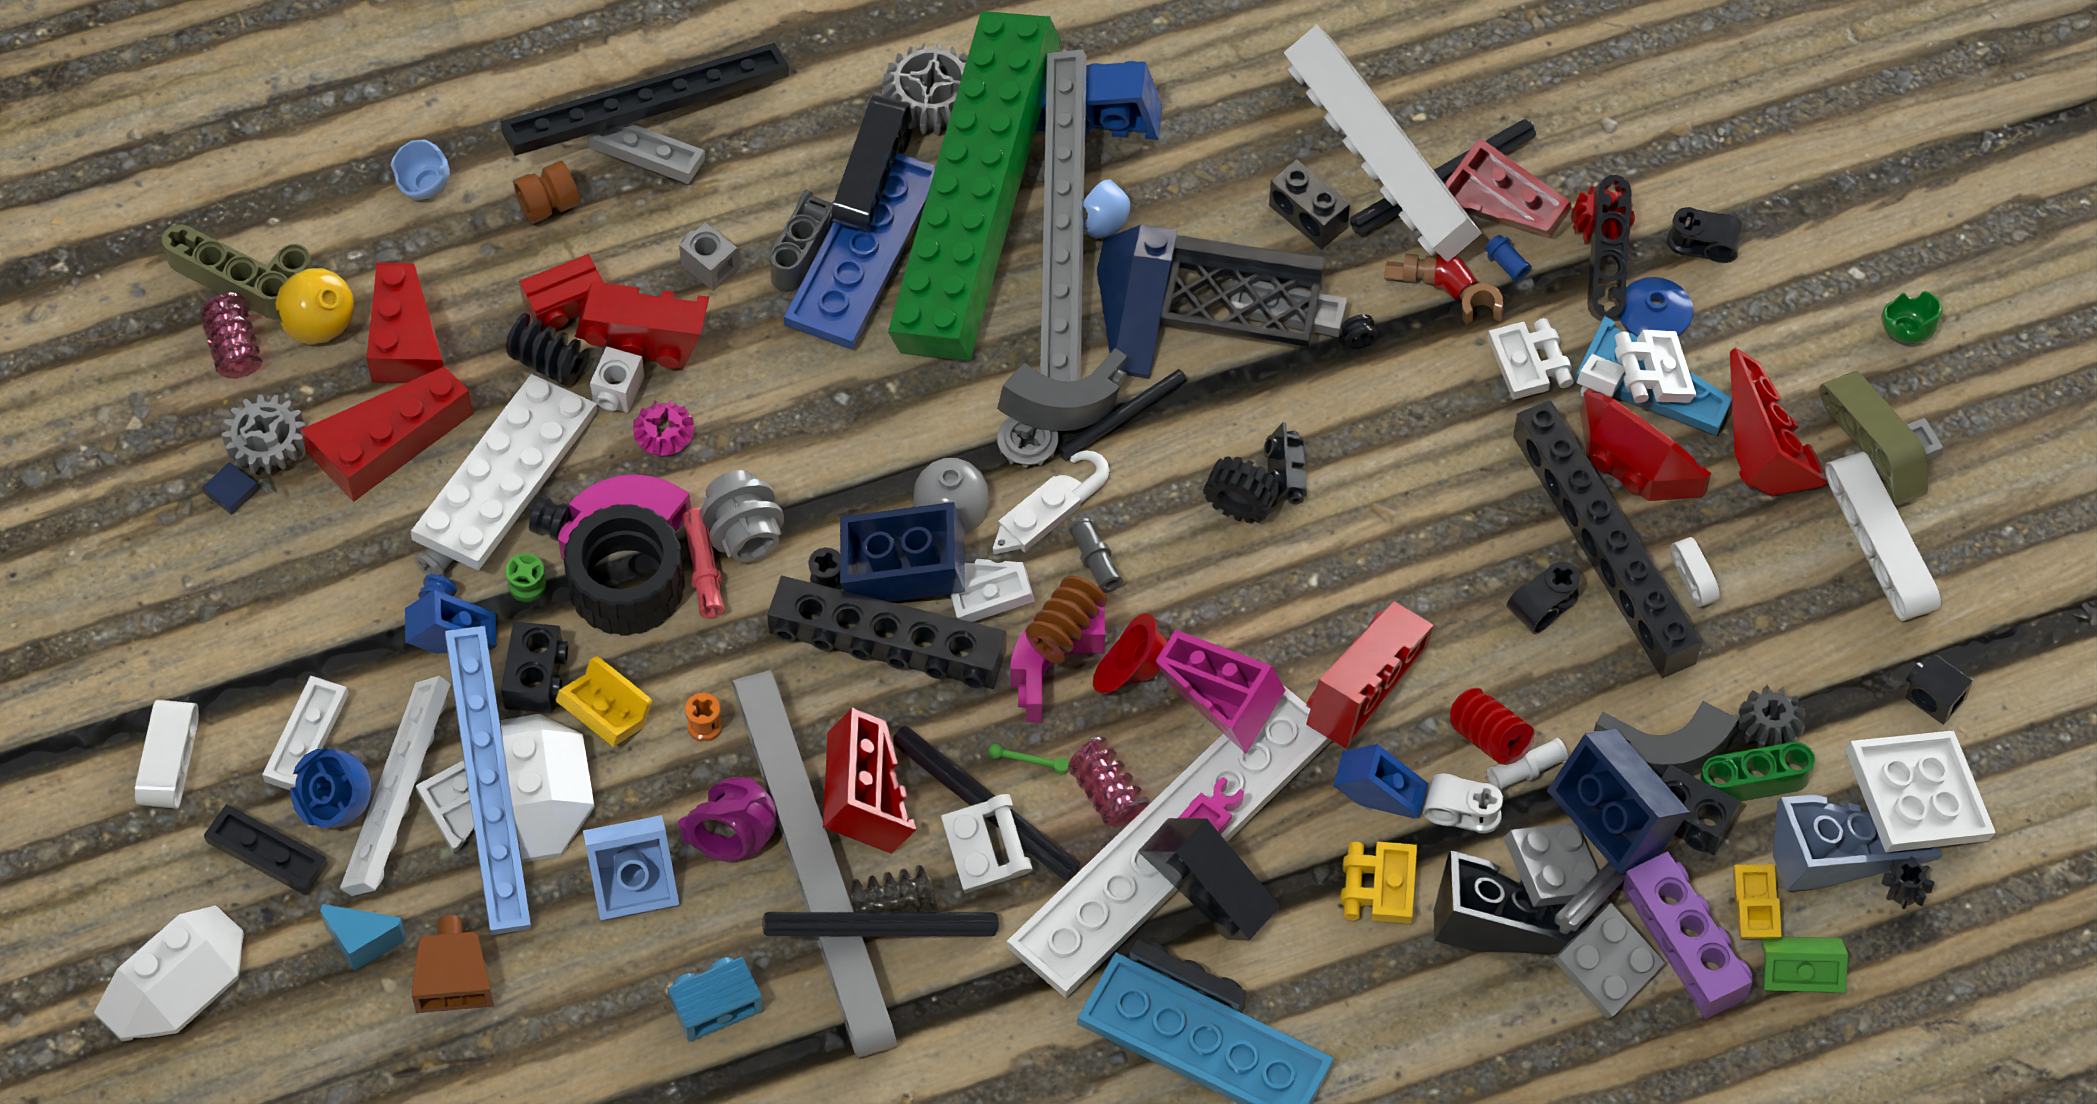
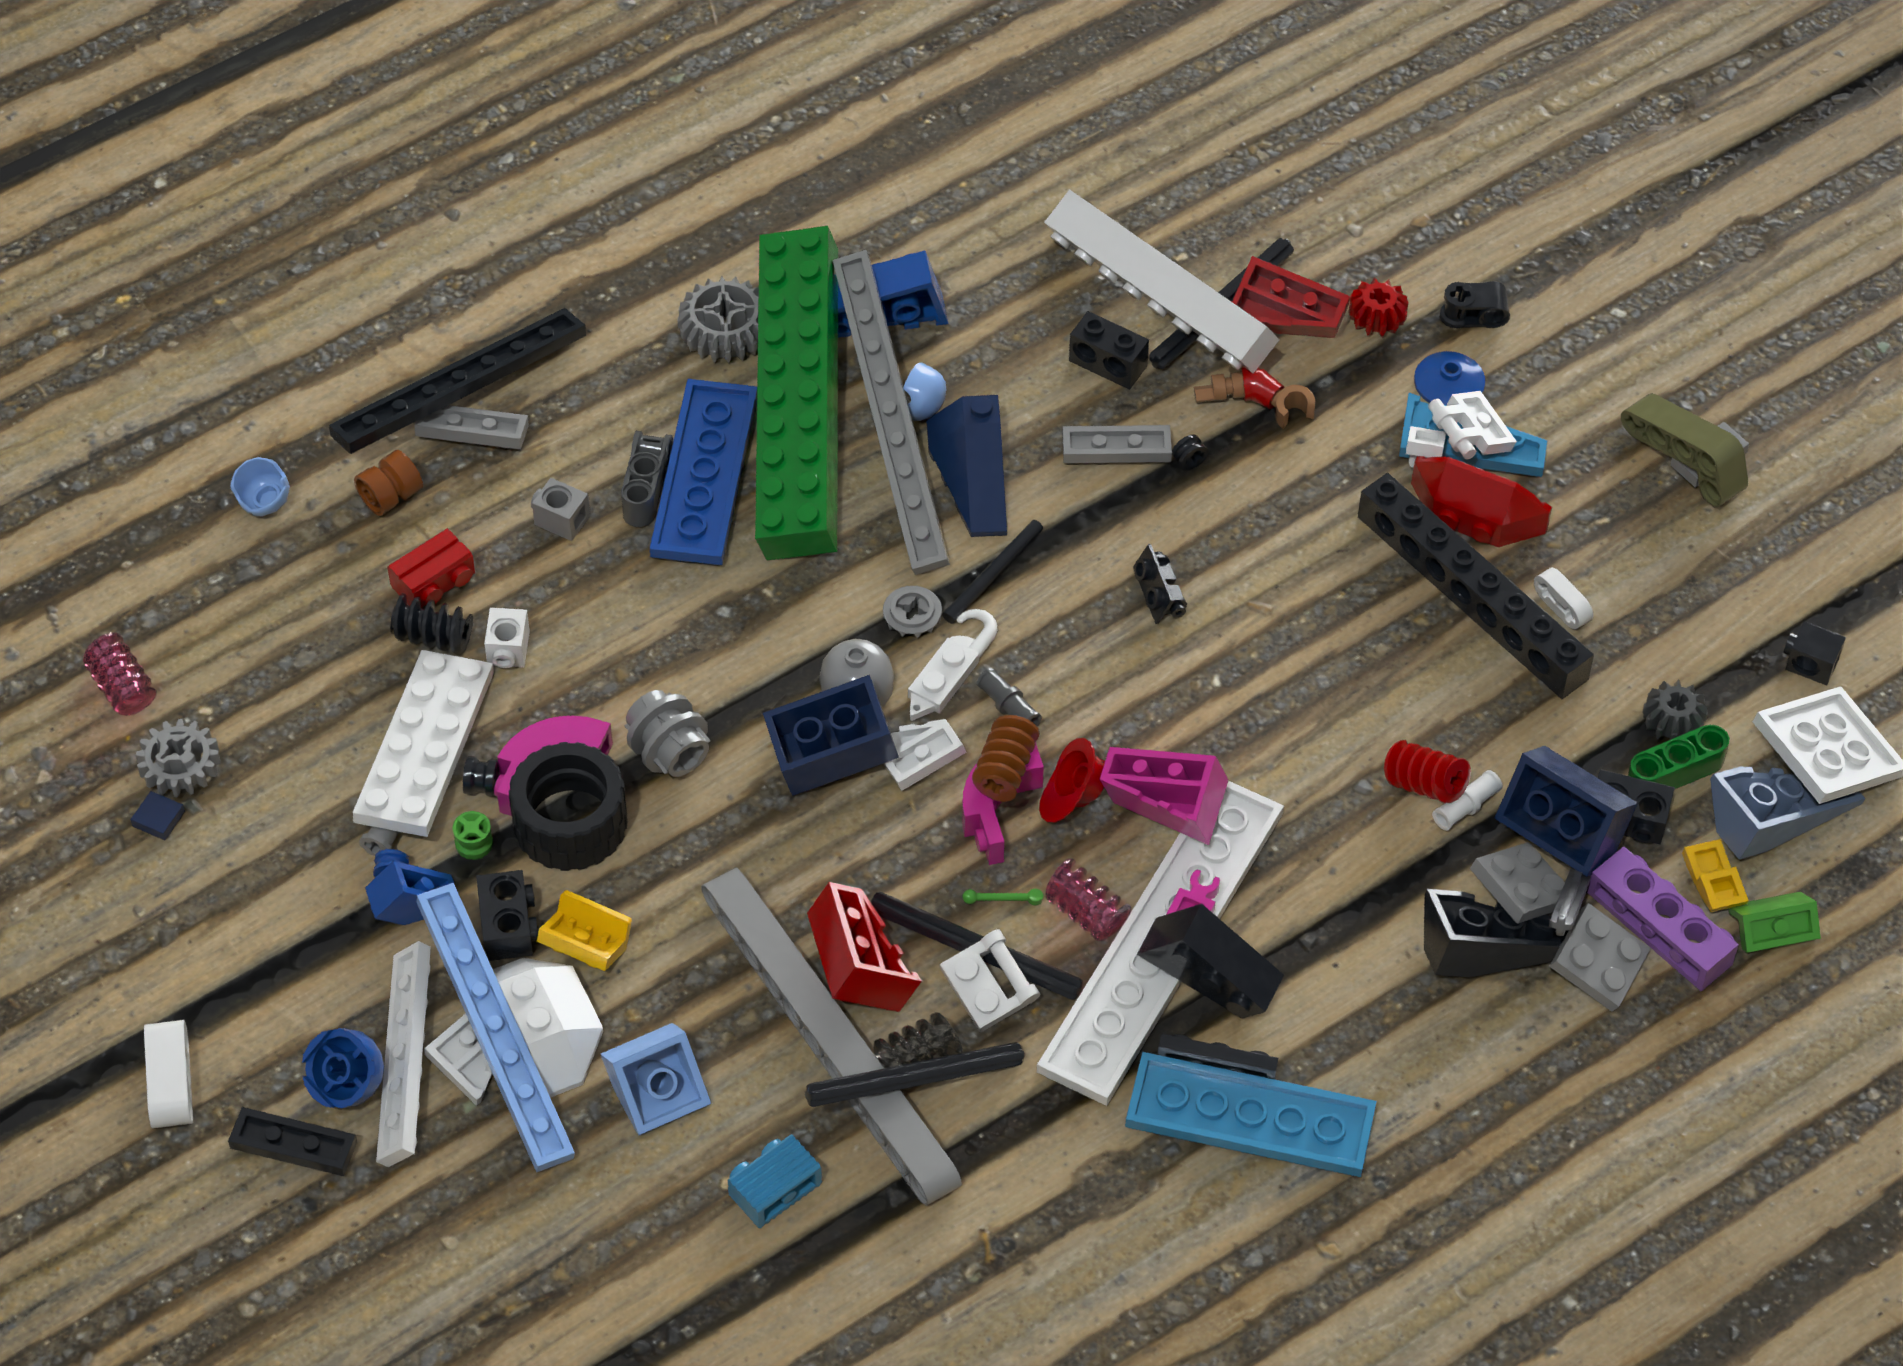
camera: 15 degrees left, 5 degrees down
white wedge [94,905,244,1041] -> none
olive beam [162,224,313,320] -> none
white plate [262,676,349,790] -> none
yellow cylinder [275,268,355,345] -> none
red wedge [300,366,473,502] -> none
dark azure slope [320,904,405,971] -> none
red wedge [366,263,444,383] -> none
dark orange torso [411,915,494,1013] -> none
red wedge [575,281,710,370] -> none
dark pink gear [633,400,694,456] -> none
magenta helmet [678,776,777,862] -> none
coral pin [683,508,725,619] -> none
orange bush [685,692,722,742] -> none
black brick [767,575,1007,689] -> none
black bush [808,547,842,590] -> none
black beam [831,94,913,231] -> none
dark grey arch [997,348,1127,431] -> none
black fence [1160,235,1325,347] -> none
black tyre [1203,456,1279,523] -> none
wedge [1306,601,1434,749] -> none
blue slope [1333,744,1429,819] -> none
yellow plate [1340,842,1417,924] -> none
white piece [1423,773,1503,833] -> none
blue pin [1485,235,1532,282] -> none
white plate [1487,318,1574,400] -> none
black piece [1507,561,1580,634] -> none
black beam [1587,175,1632,321] -> none
dark grey arch [1594,701,1738,779] -> none
red wedge [1730,347,1828,496] -> none
white beam [1825,451,1941,621] -> none
green hair [1881,291,1943,344] -> none
black gear [1881,856,1934,909] -> none

